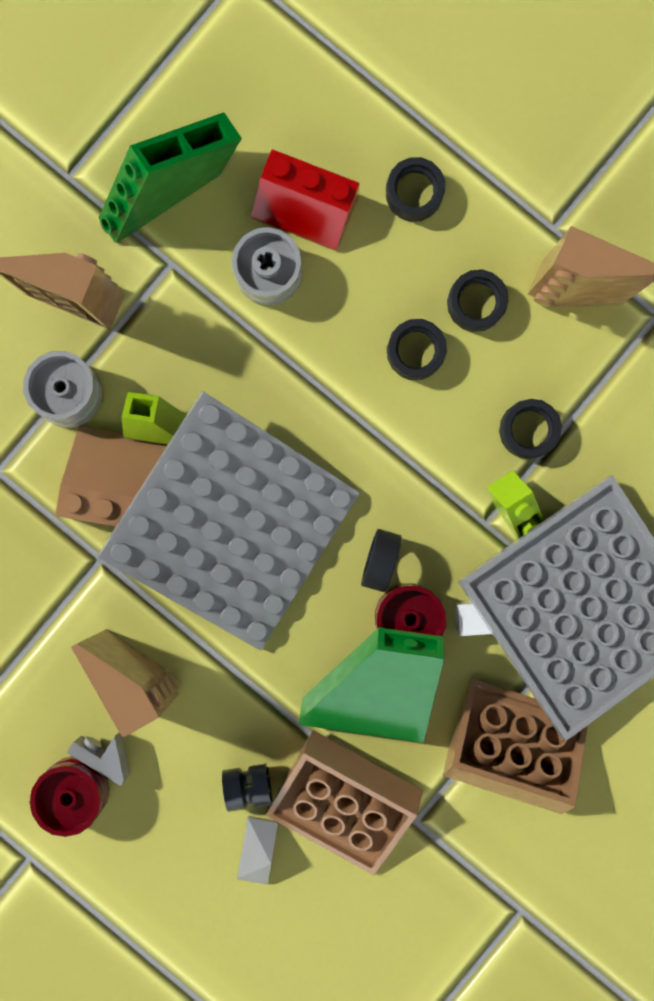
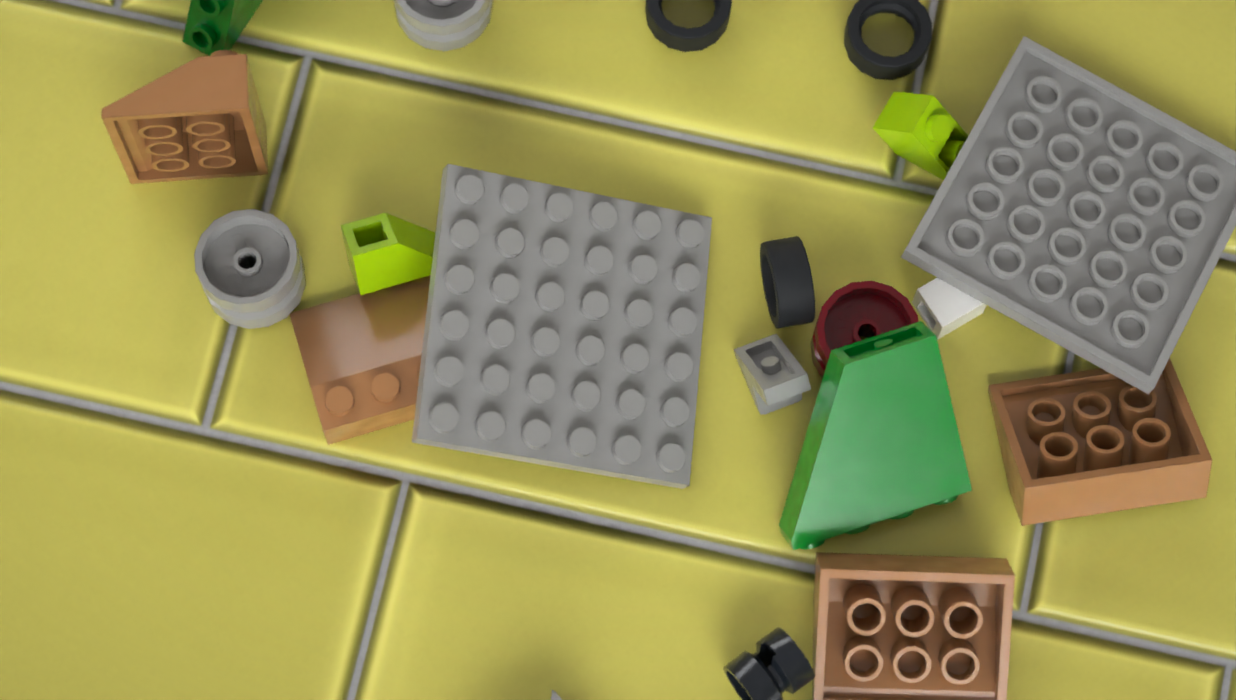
camera: 30 degrees left, 15 degrees down
medium nougat slope [71,629,179,738] -> none
none -> light grey slope [734,334,811,414]

